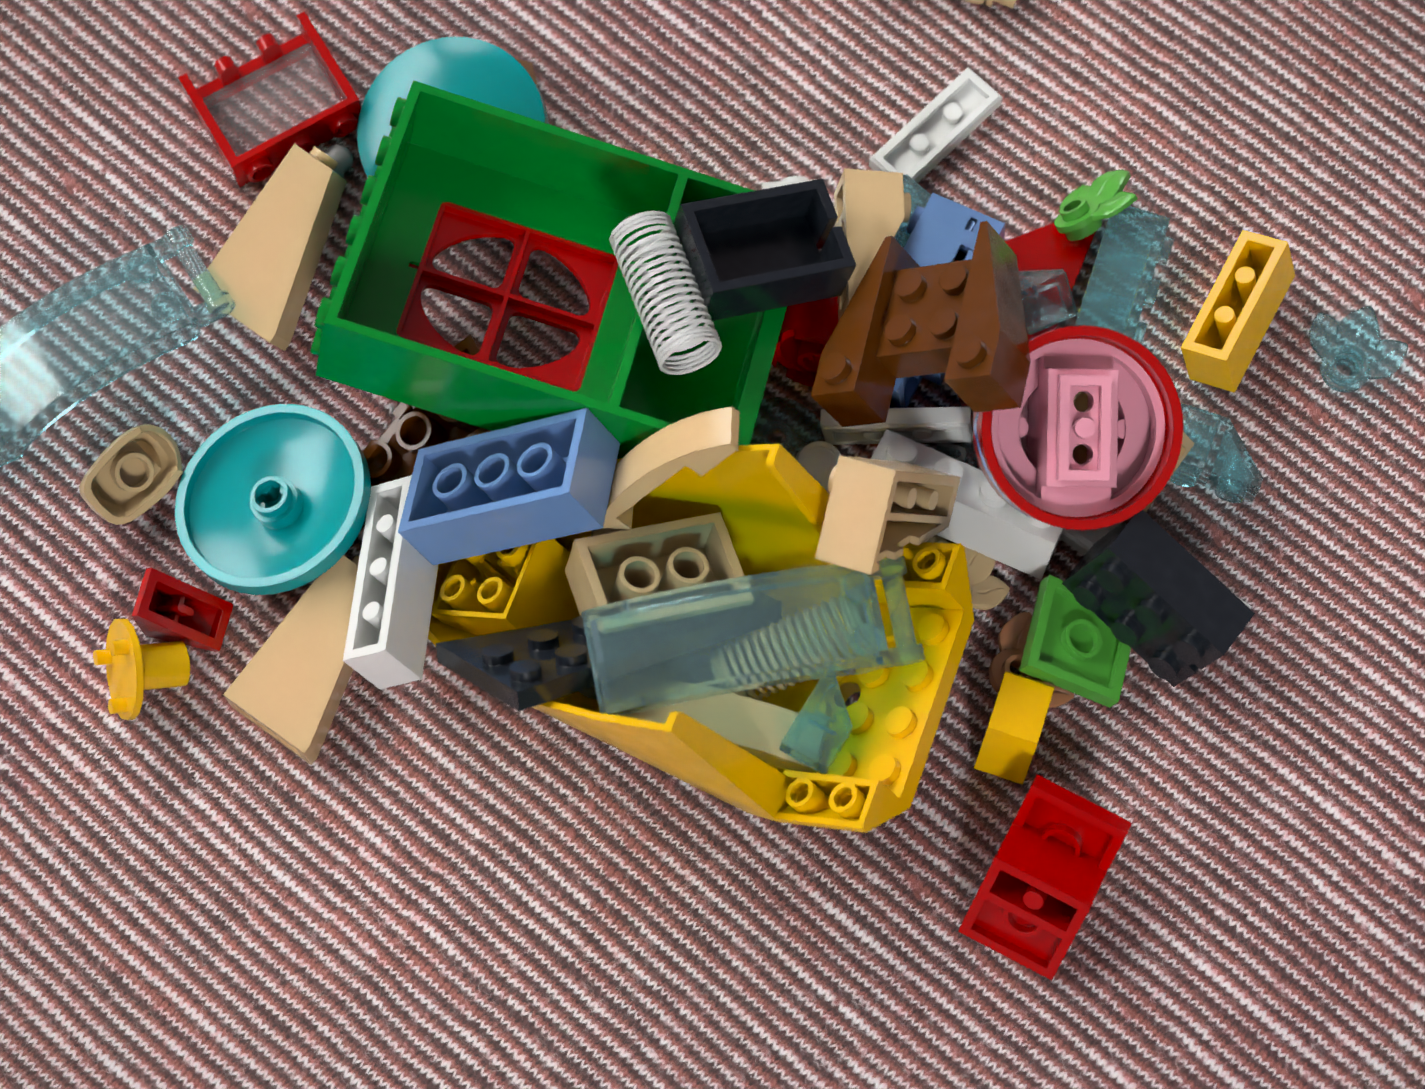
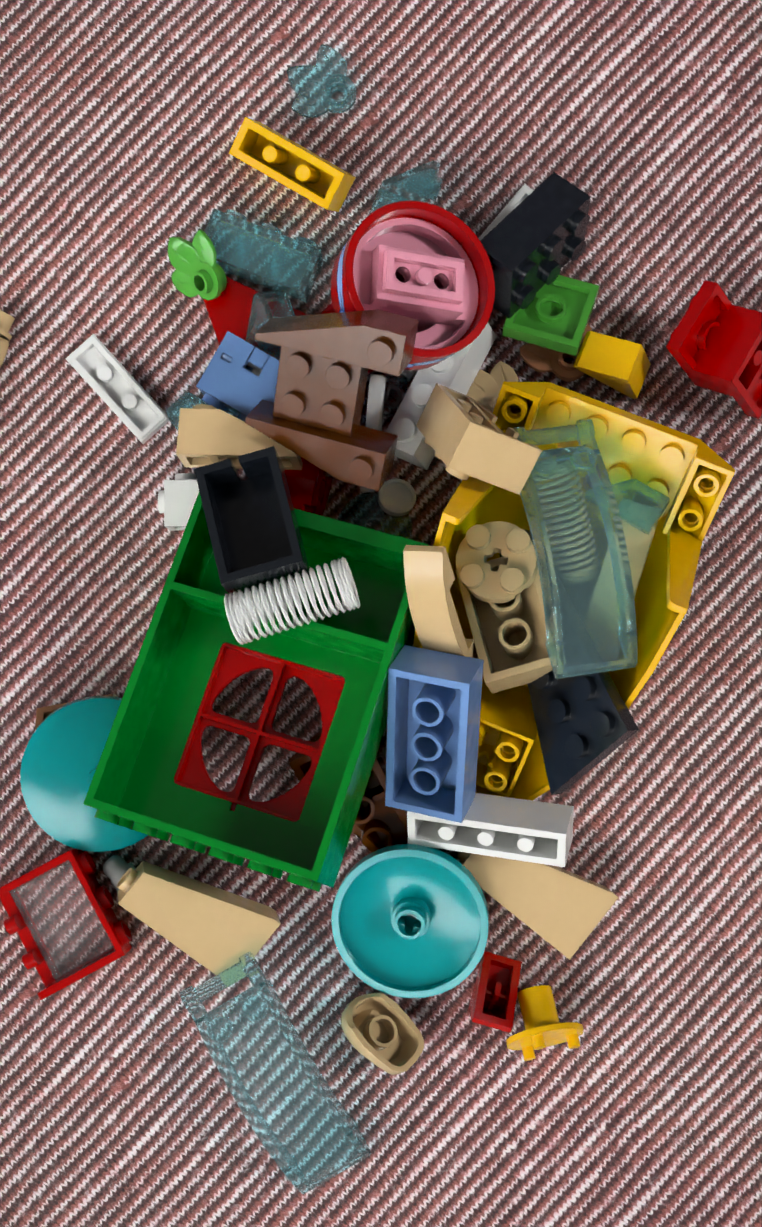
camera: 85 degrees left, 15 degrees up
none -> tan plate [456,521,538,603]

